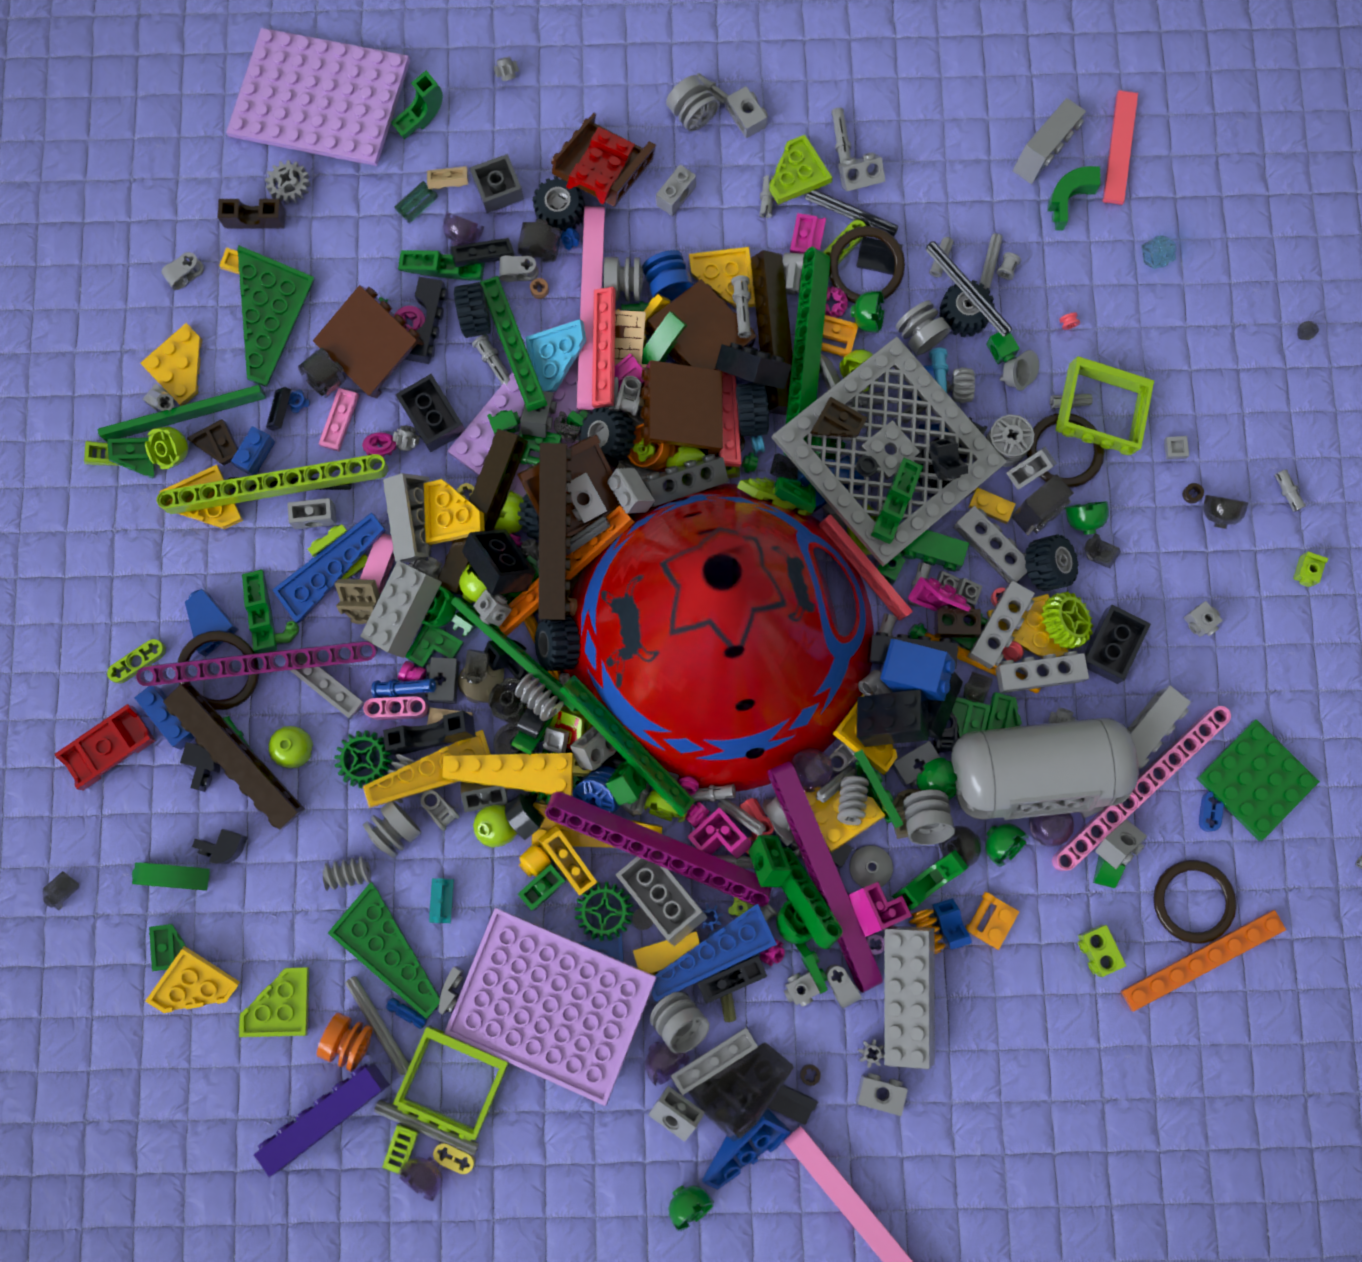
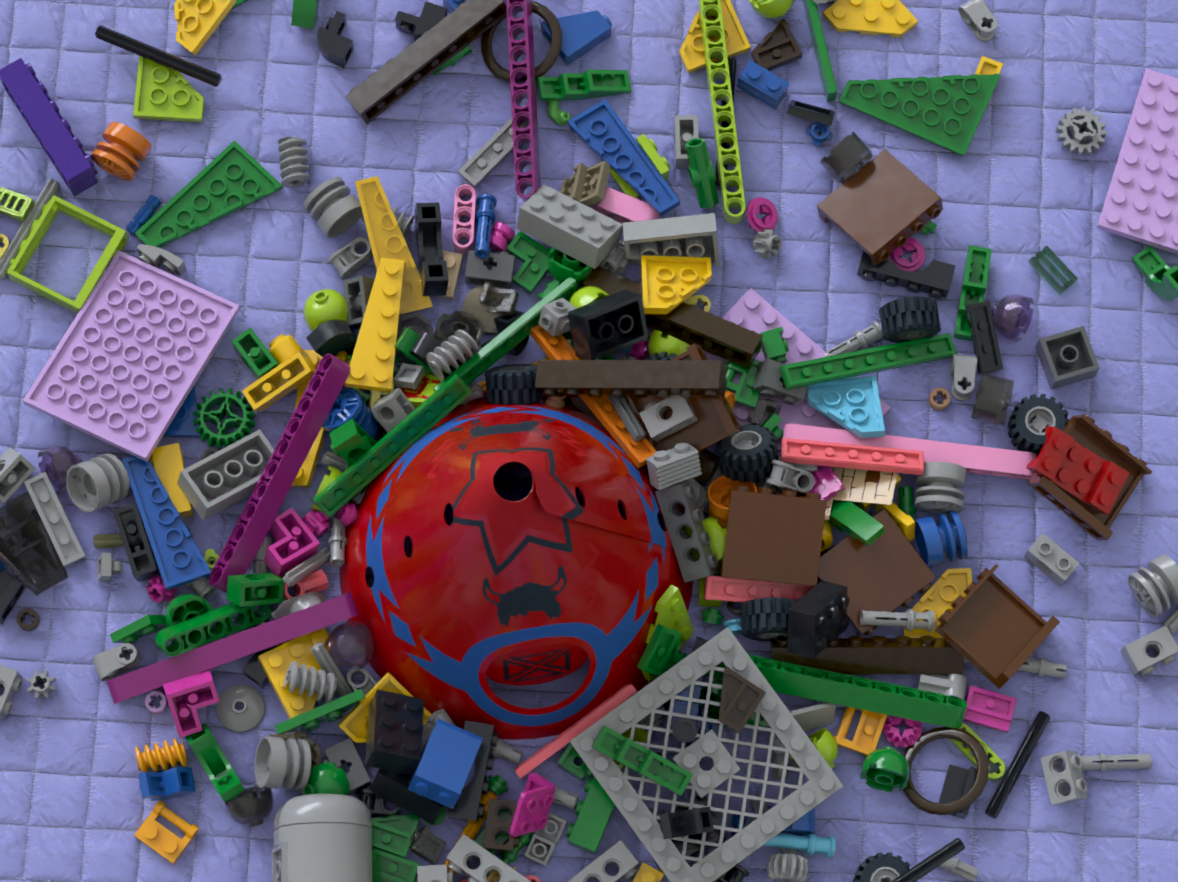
camera: 90 degrees right, 5 degrees down
dark brown arch [217,199,286,229] -> none
lime cylinder [268,726,313,769] -> none
bright pink tile [319,388,359,452] -> none
green gear [334,730,393,789] -> none
light grey axle [345,976,409,1075] -> none
black brick [395,374,465,453] -> none
tan plate [427,166,468,189] -> none
teal hinge [429,878,454,924] -> none
blue plate [559,227,580,250] -> none
lime plate [633,438,656,462] -> none
blue gear [702,903,723,931] -> none
lime plate [769,134,832,205] -> none
light grey brick [784,972,820,1007] -> none
light grey brick [884,926,935,1069] -> none
light grey wheel [895,300,951,356] -> none
green cylinder [985,823,1029,867] -> none
none -> black axle [95,25,222,87]
none -> light grey tile [97,553,122,582]
none -> green piece [685,138,719,209]
none -> reddish brown panel [935,564,1060,689]

